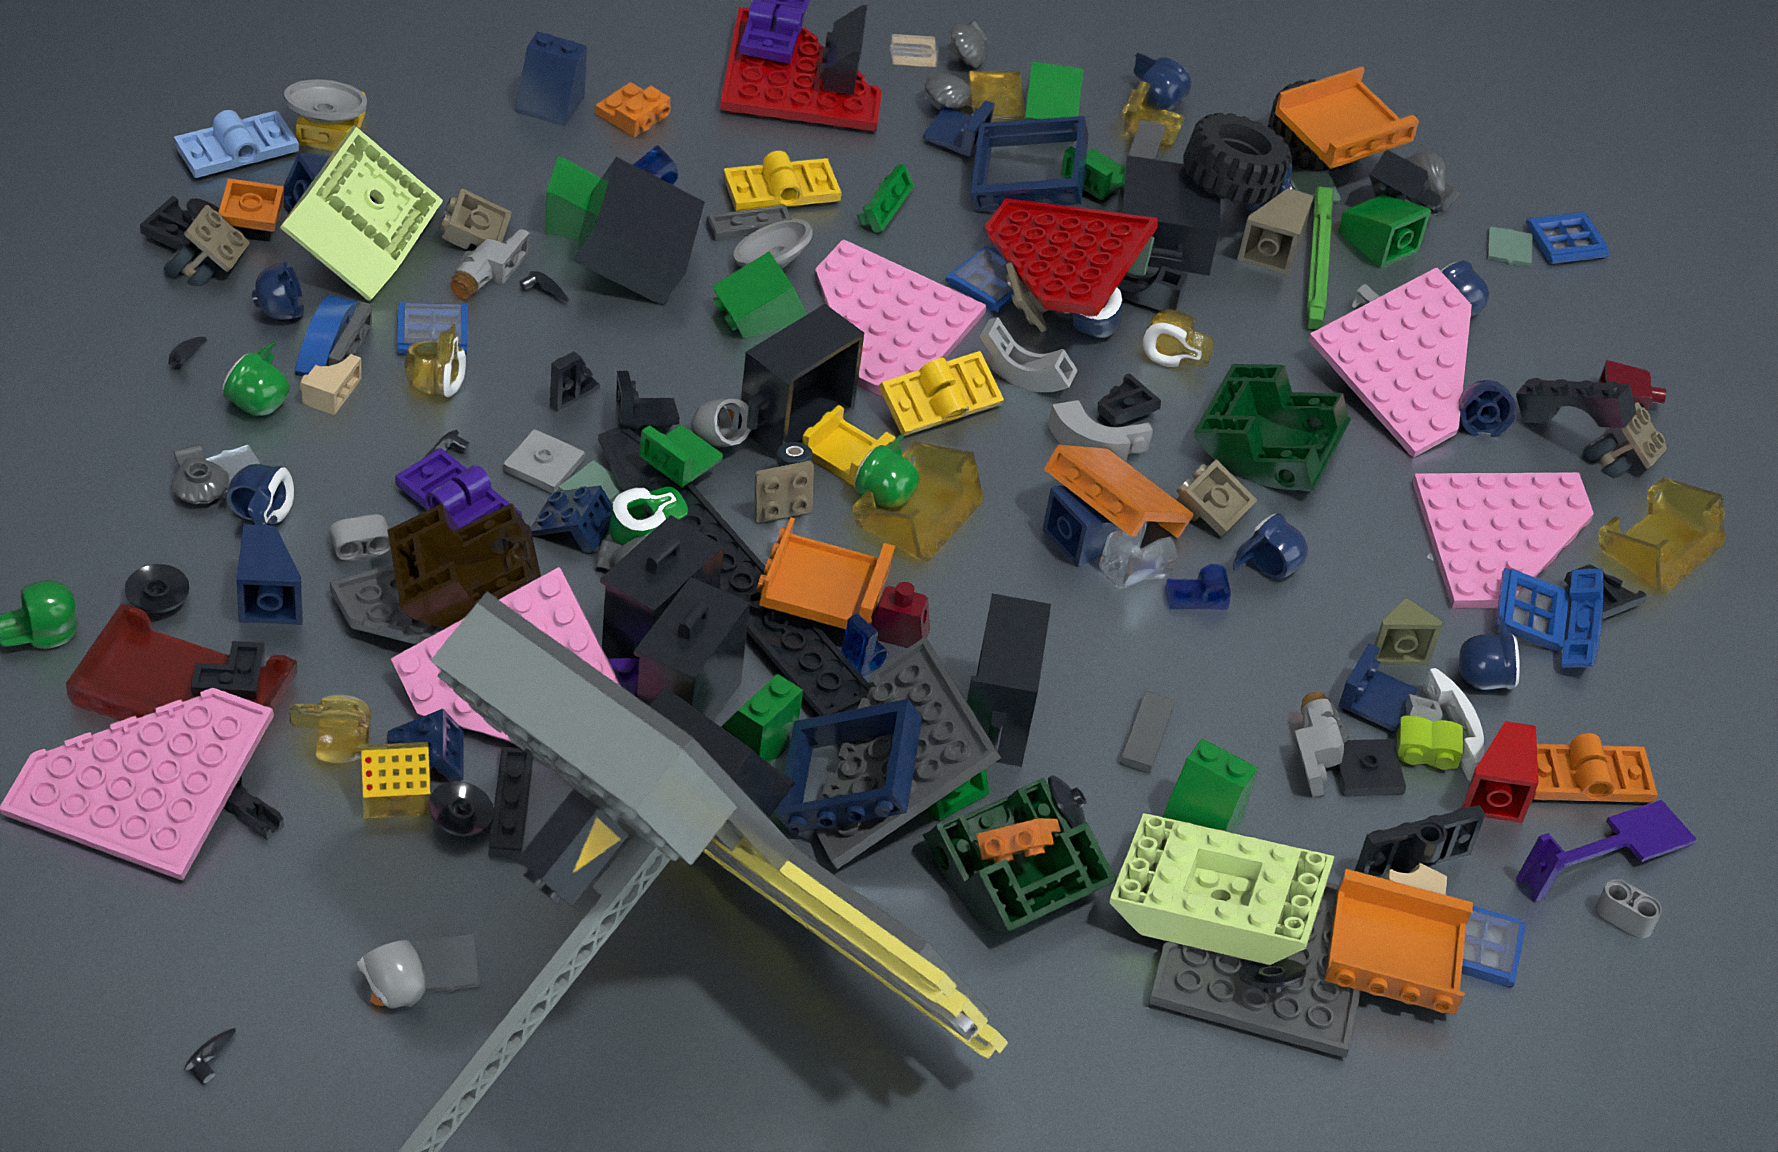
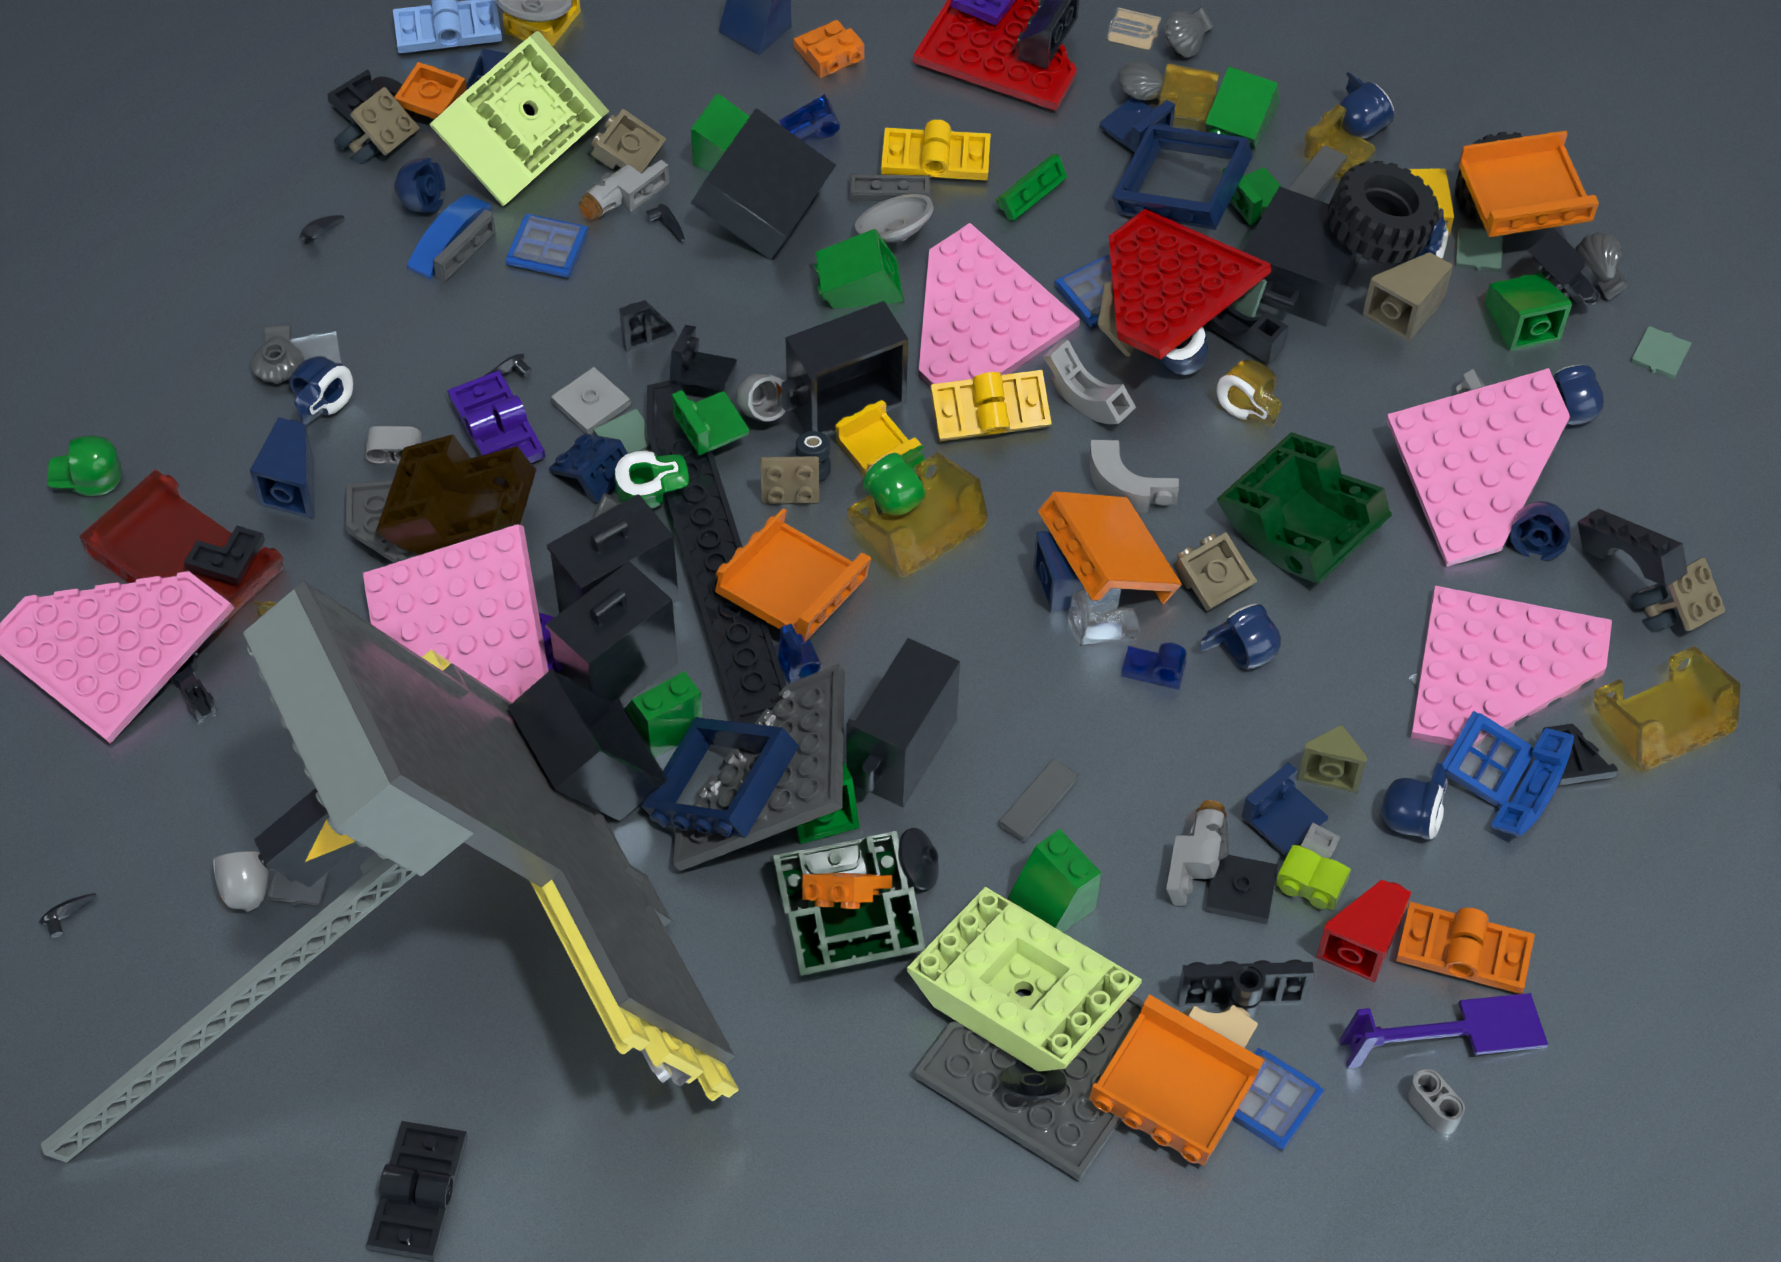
camera: 25 degrees right, 10 degrees up
black dish [125,564,189,613] -> none
green piece [223,342,290,416] -> none
tan arch [300,354,361,415] -> none
clear yellow piece [404,323,466,398] -> none
dark red torso [866,582,930,648] -> none
black wing [1097,373,1161,426] -> none
bright green piece [1307,186,1333,330] -> none
white slope [1423,668,1484,782] -> none
blue piece [1526,212,1610,264] -> none
dark red torso [1599,360,1666,411] -> none

